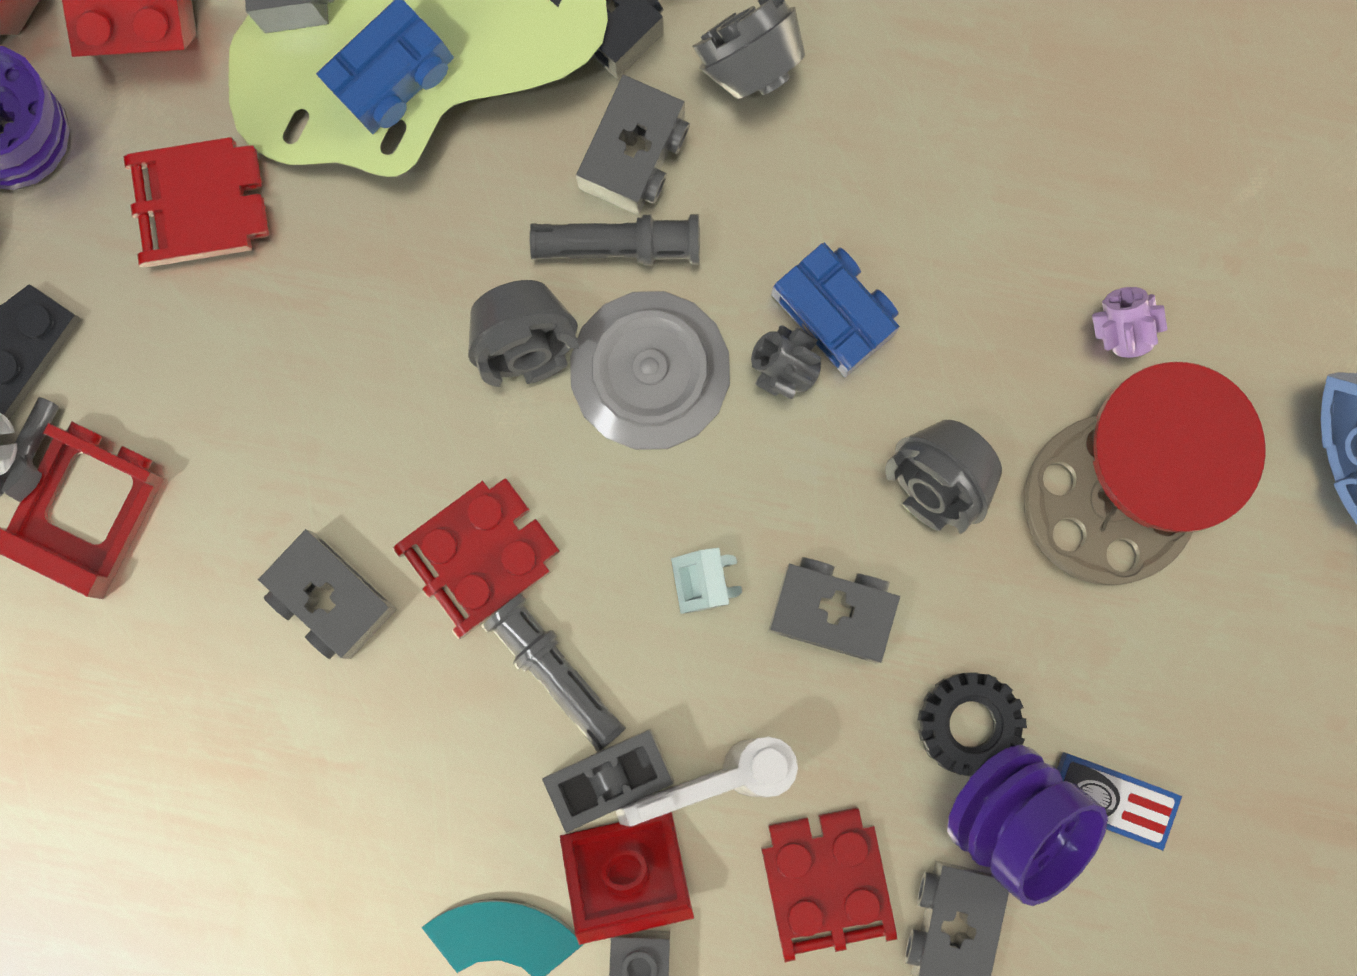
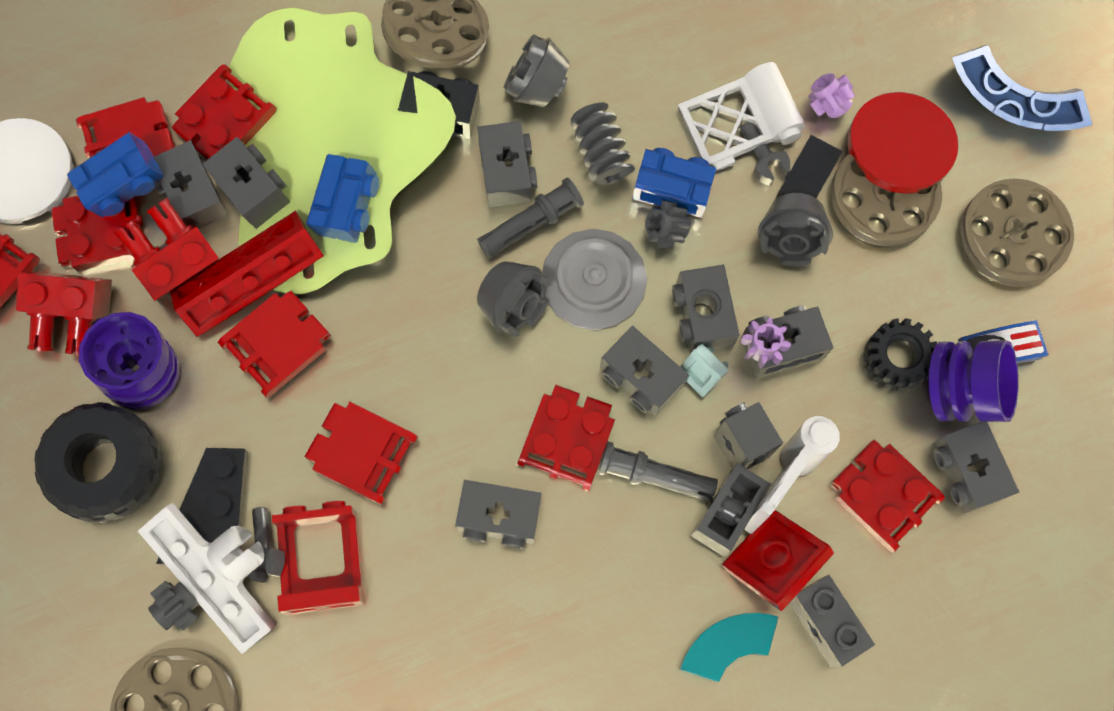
camera: 40 degrees left, 10 degrees down
none -> red fence [170,210,324,337]
none -> red plate [304,401,418,505]
none -> dark grey piece [571,102,635,185]
none -> dark grey brick [600,325,690,417]
none -> dark grey brick [672,264,740,353]
none -> white piece [678,62,805,172]
none -> dark grey brick [714,402,783,469]
none -> dark grey bar [740,122,790,186]
none -> lavender gear [740,317,791,368]
none -> black tile [776,135,843,198]
none -> dark tan wedge [960,178,1074,287]

